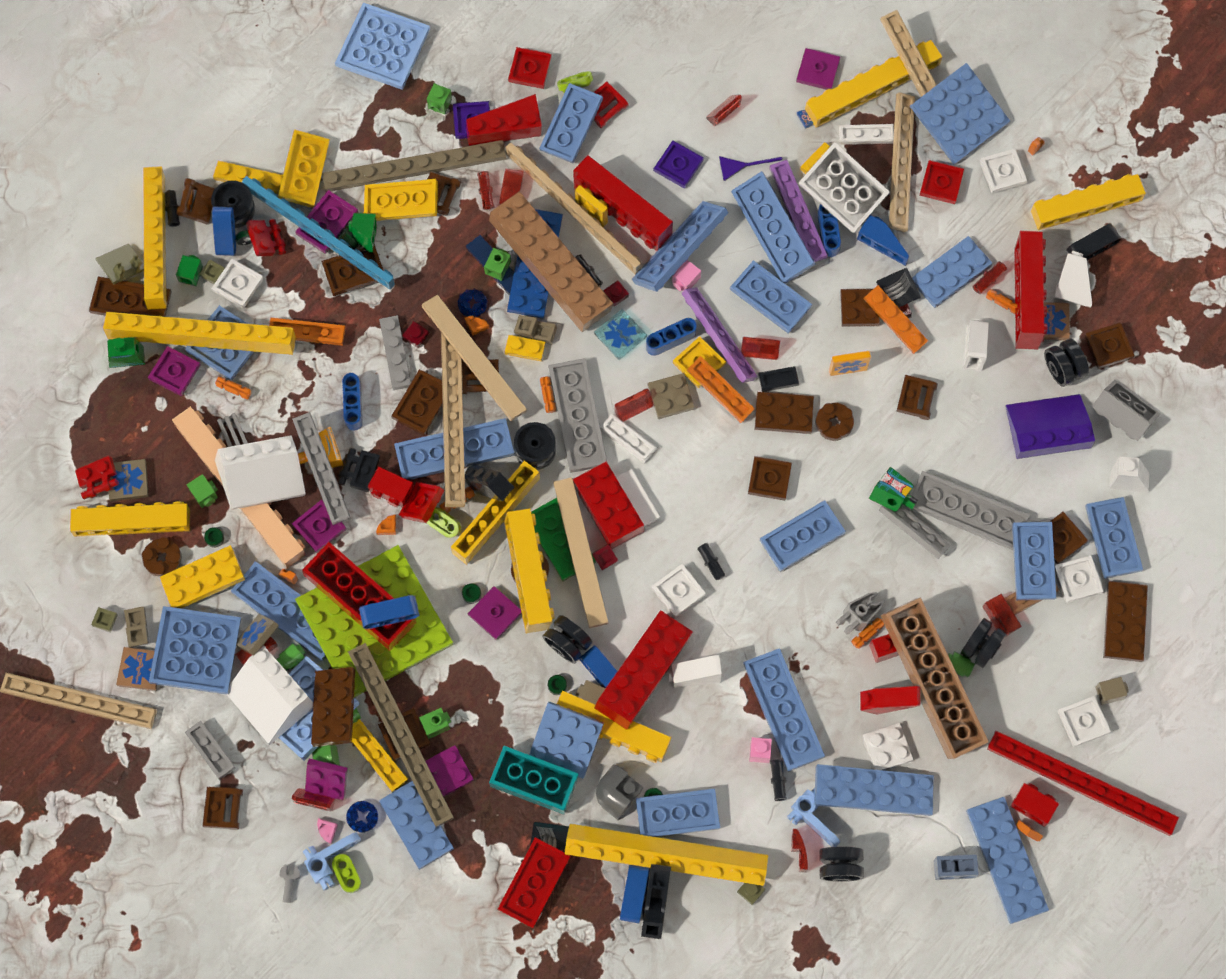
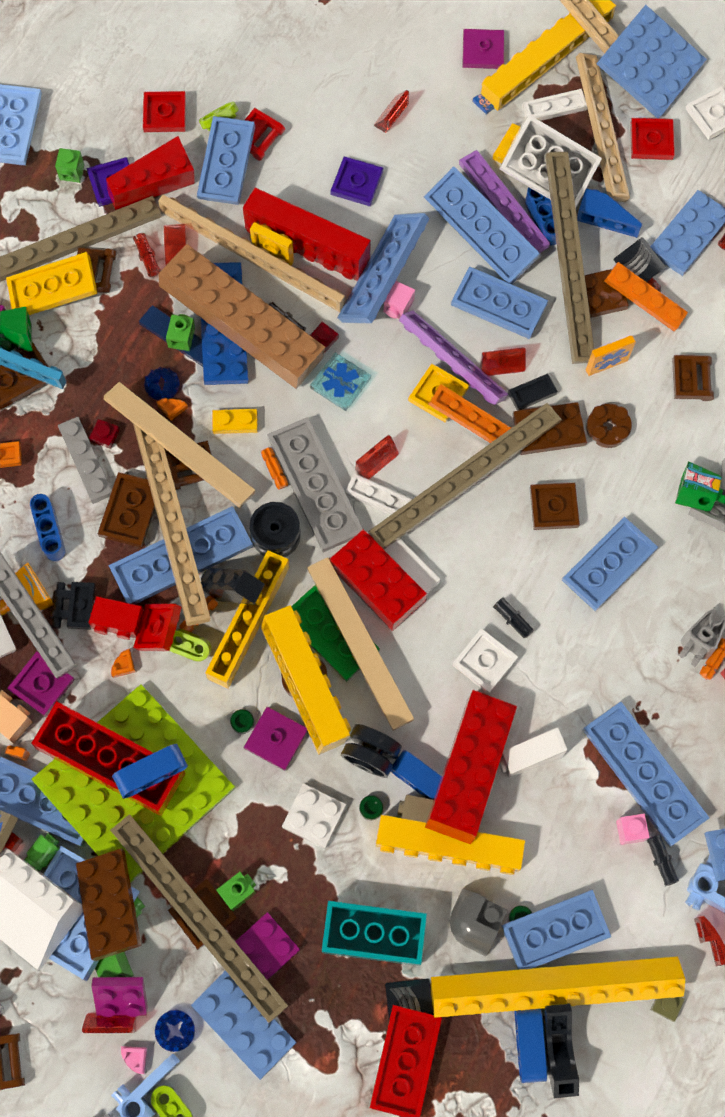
camera: 15 degrees left, 0 degrees up
yellow plate [352,719,408,793] -> none
dark tan slope [514,315,557,344] -> none
medium blue plate [529,702,604,779] -> none
dark red plate [592,544,618,571] -> none
blue beam [646,318,697,356] -> none
dark tan plate [647,373,695,419] -> none
dark purple piece [719,156,783,181] -> none
none -> white plate [282,784,346,849]
none -> dark tan plate [368,403,561,550]
none -> dark tan plate [545,152,594,364]

